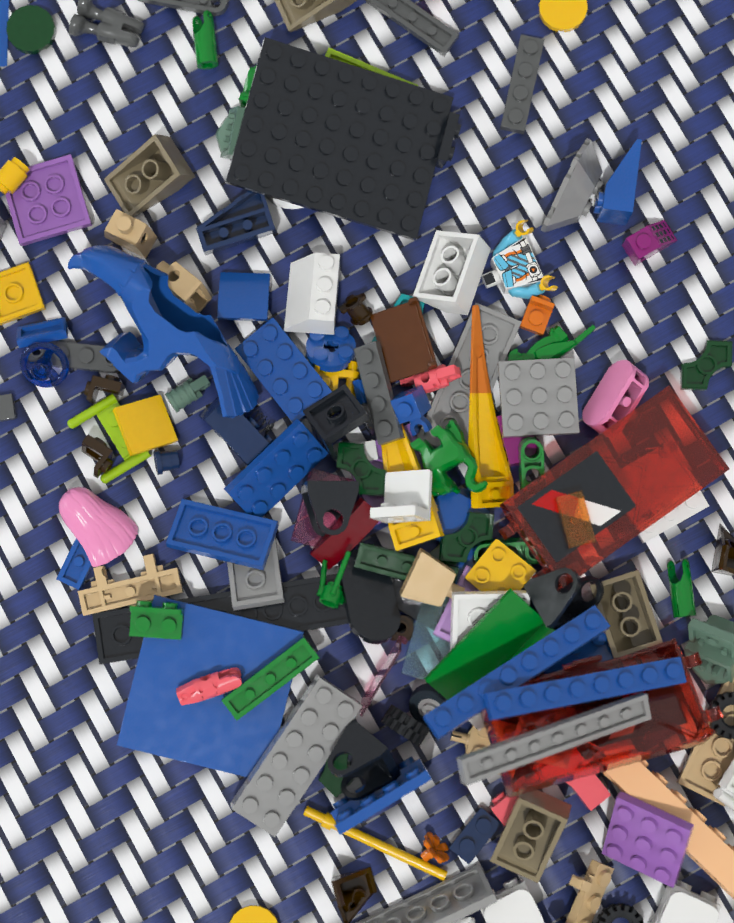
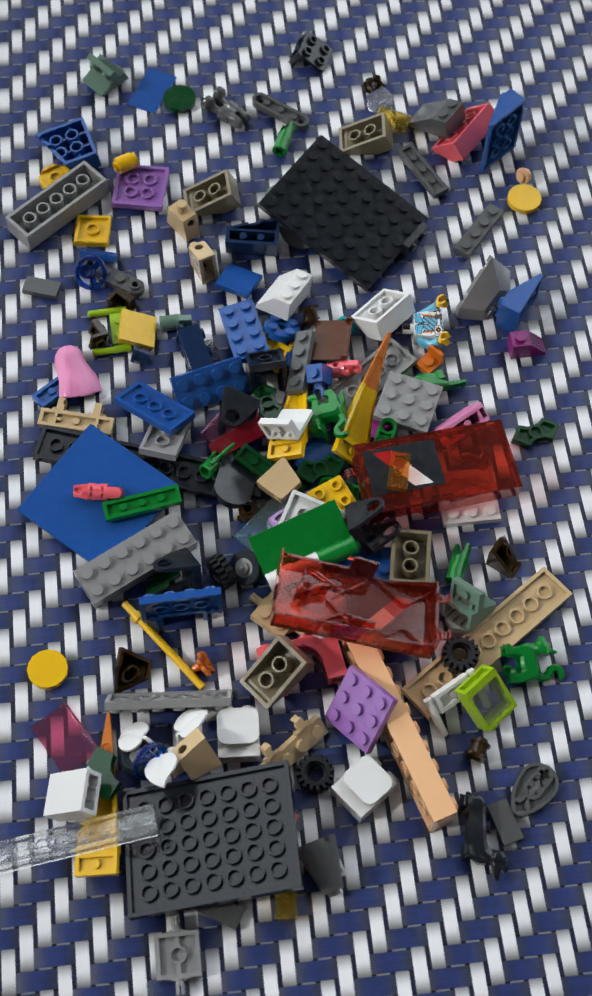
camera: 20 degrees right, 20 degrees down
blue animal [68,245,259,418] -> none
green bracket [129,600,184,640] -> none
clear pink piece [360,636,408,716] -> none
blue plate [423,605,610,740] -> none
dark blue plate [449,807,501,864] -> none
light grey plate [456,692,652,786] -> none
blue plate [483,657,687,721] -> none

